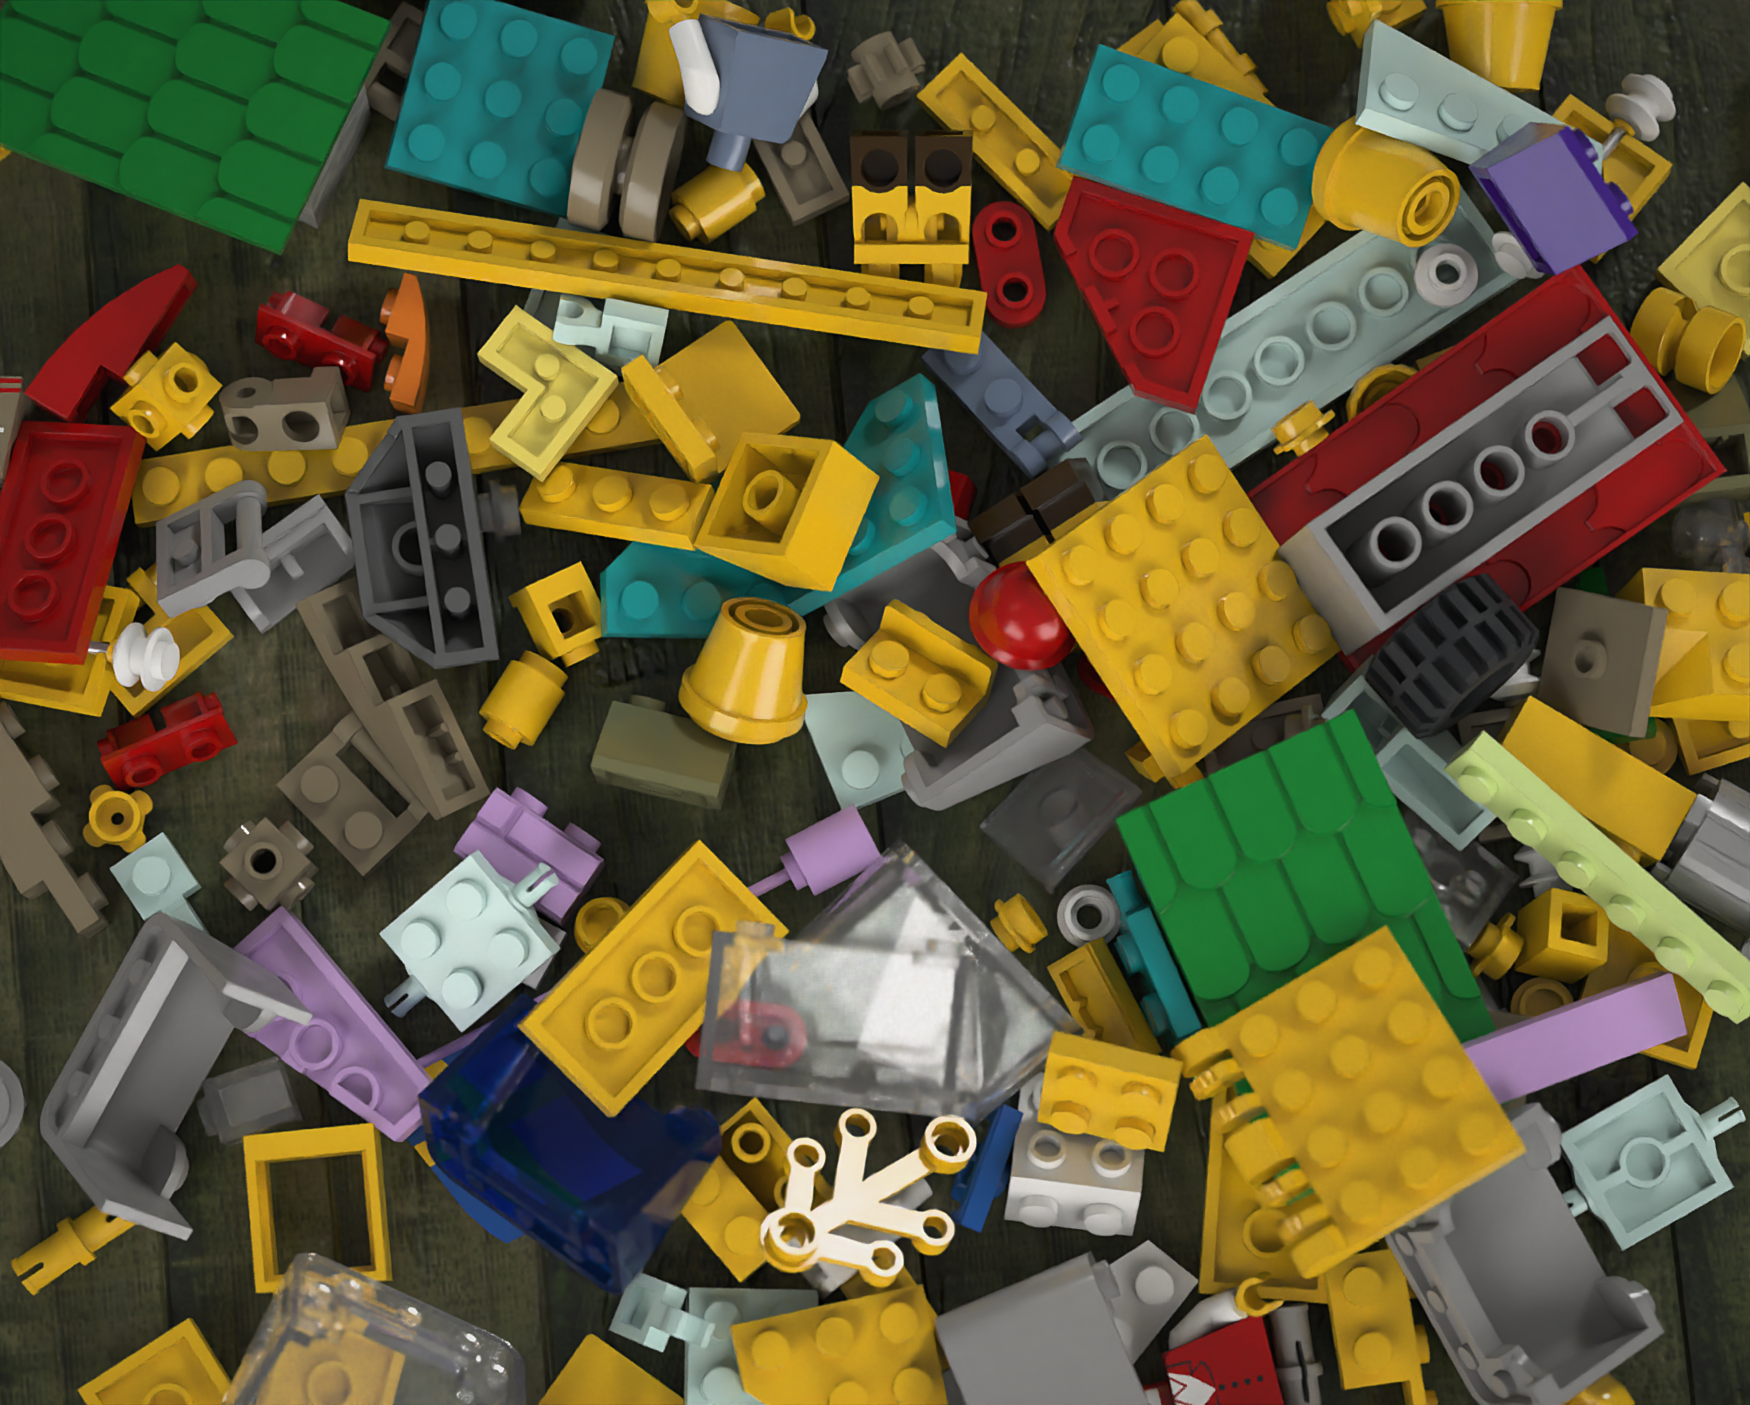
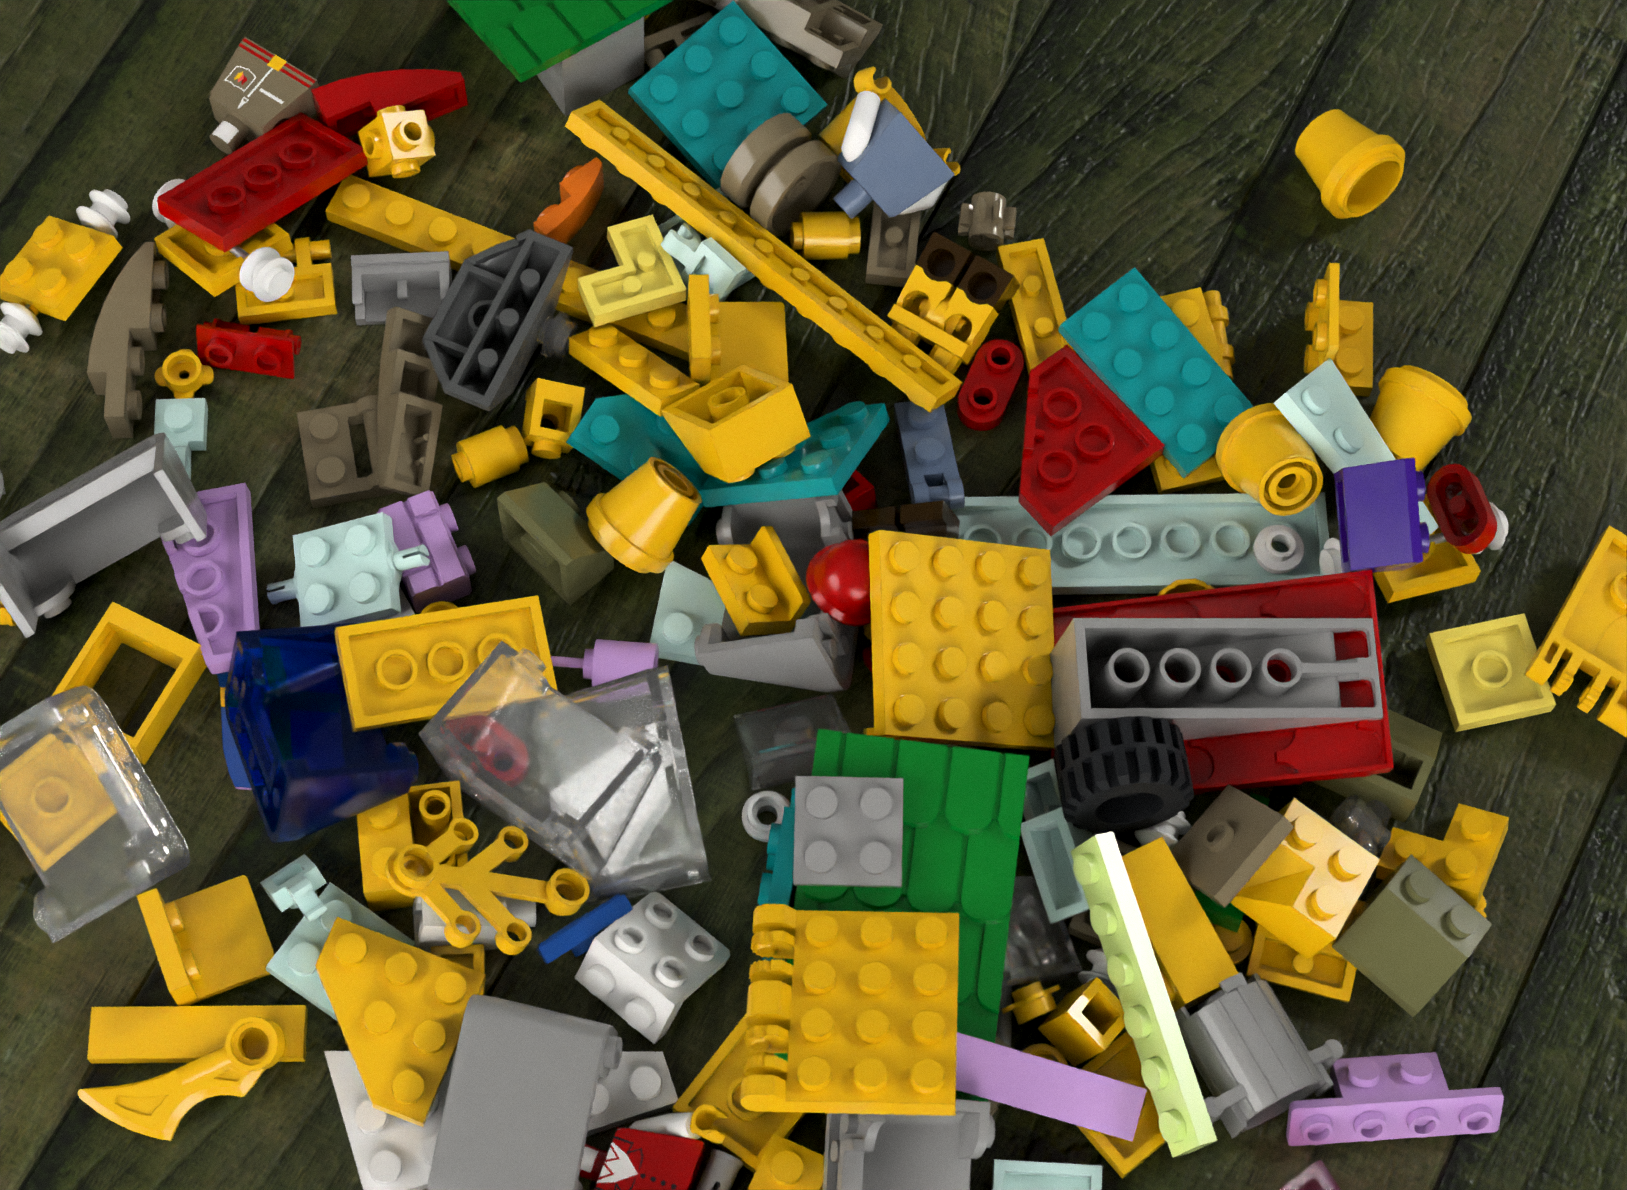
camera: 30 degrees right, 15 degrees down
light grey plate [156,480,270,619] -> none
clear brick [197,1056,303,1146] -> none
dark tan leg [219,366,351,451] -> none
dark tan brick [219,817,319,913] -> none
red hinge [255,290,390,394] -> none
yellow plate [990,893,1048,954] -> none
yellow plate [1037,1031,1183,1152] -> none
yellow plate [1047,937,1162,1055] -> none
yellow plate [1270,399,1335,457] -> none
yellow wheel [1630,287,1746,395] -> none
none -> light grey plate [793,776,903,888]
none -> red plate [1427,464,1497,554]

